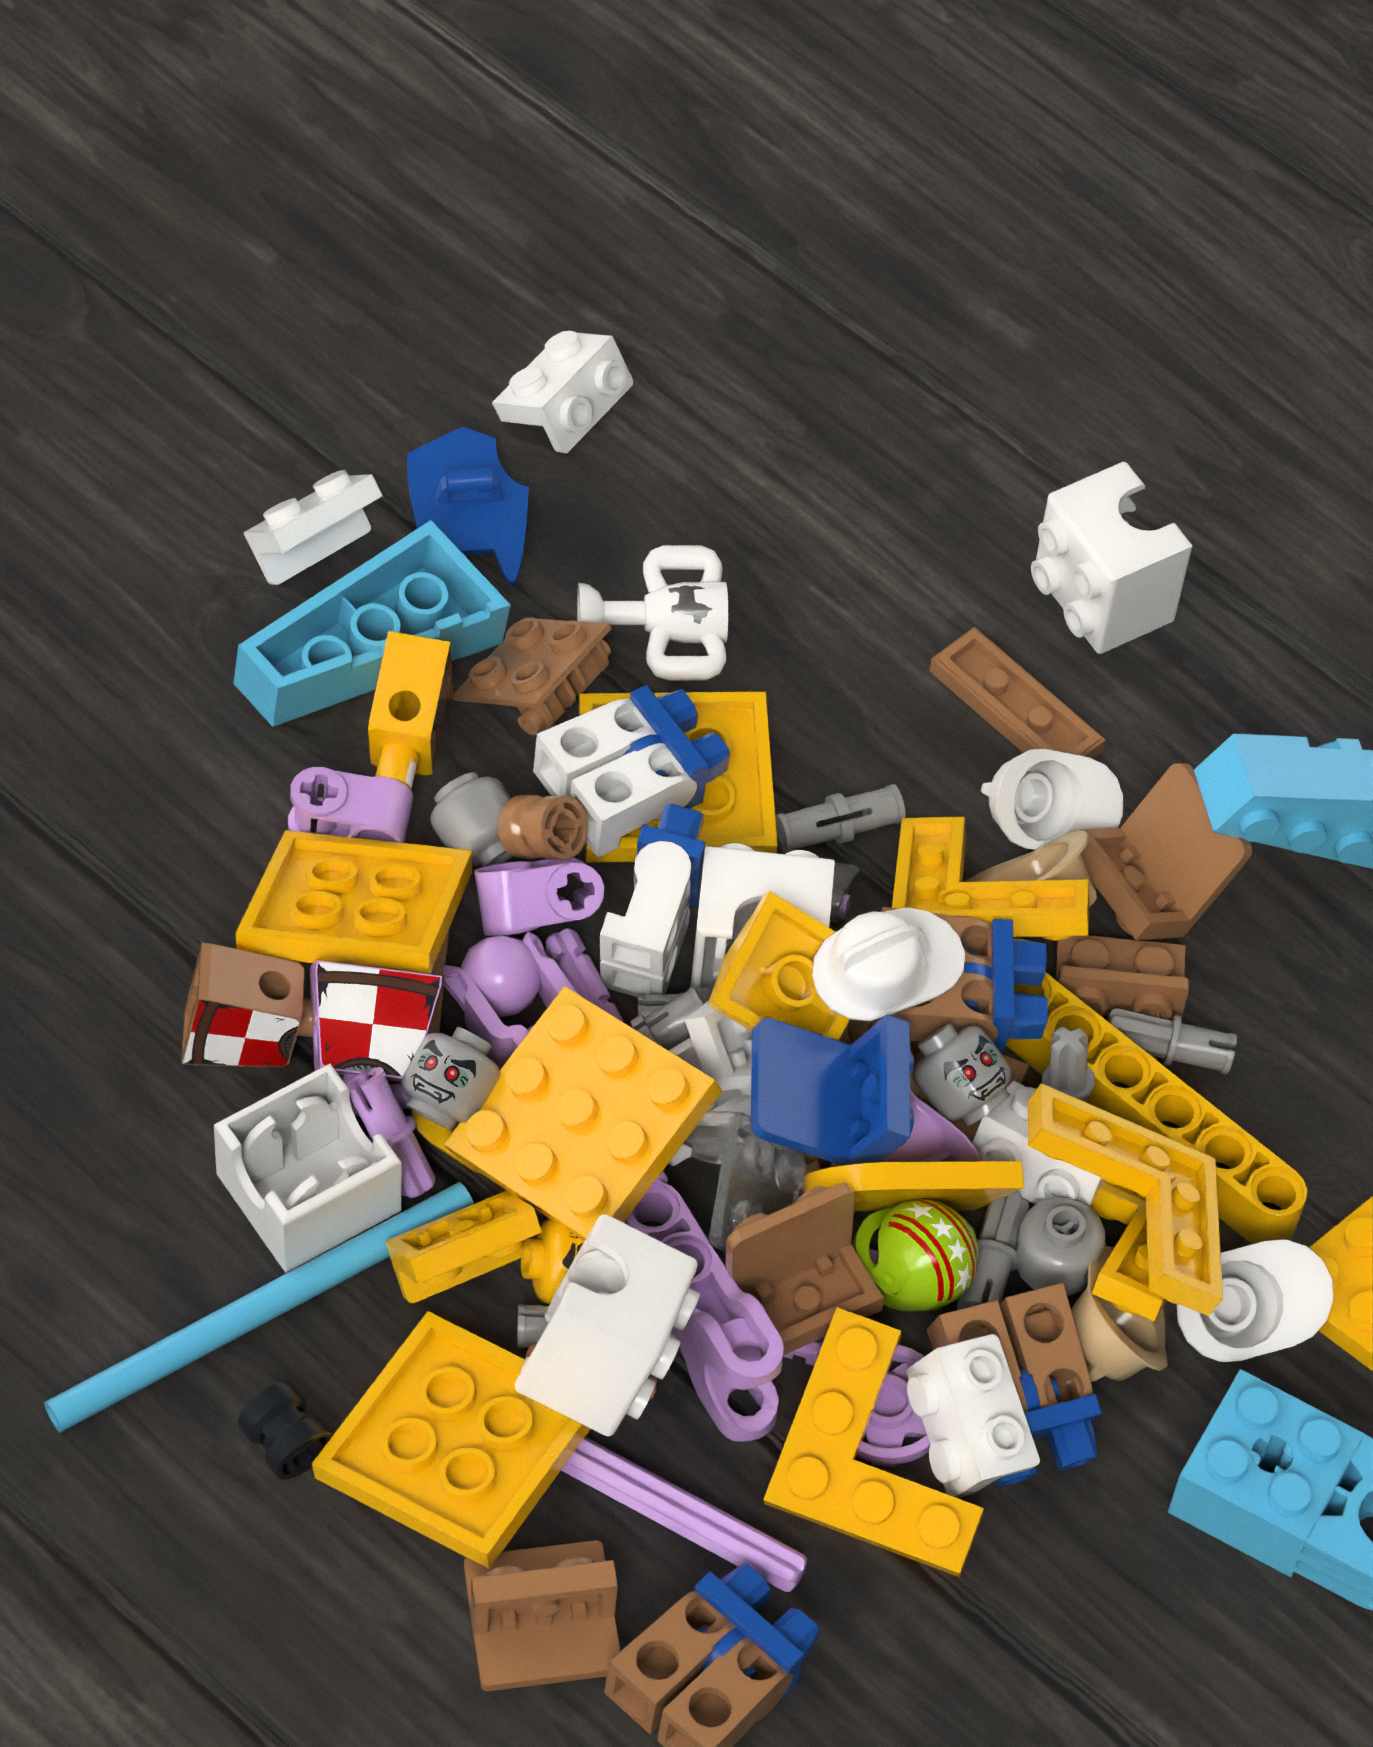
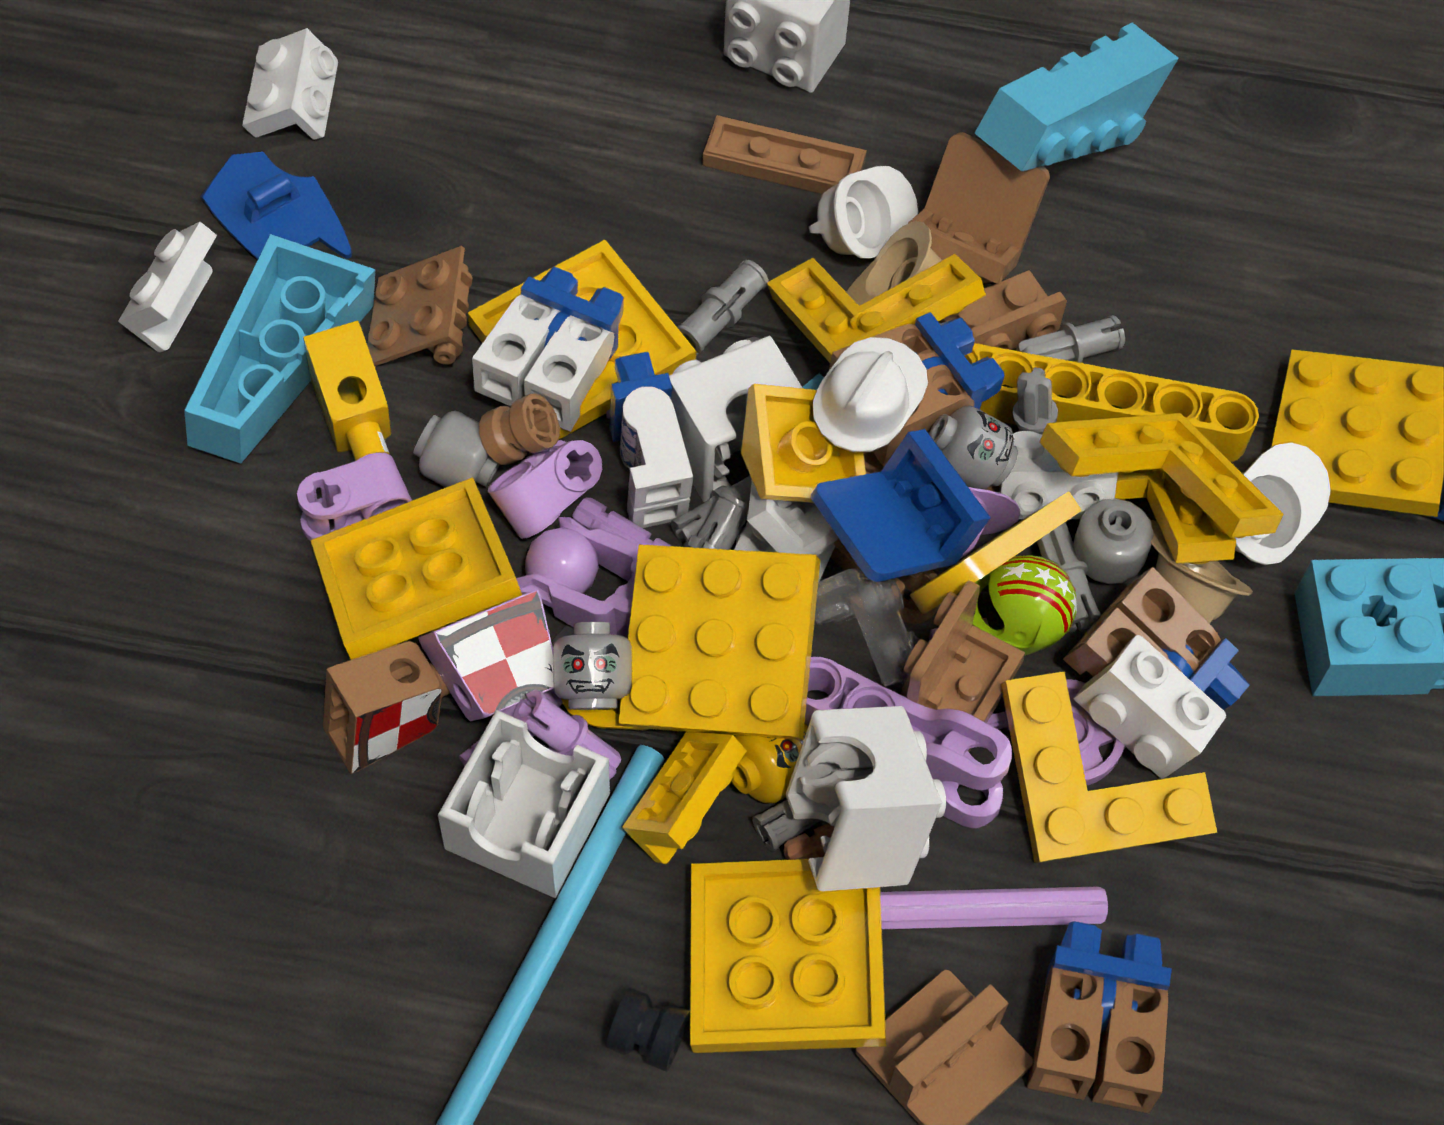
camera: 30 degrees left, 5 degrees up
white piece [577,545,728,681] -> none

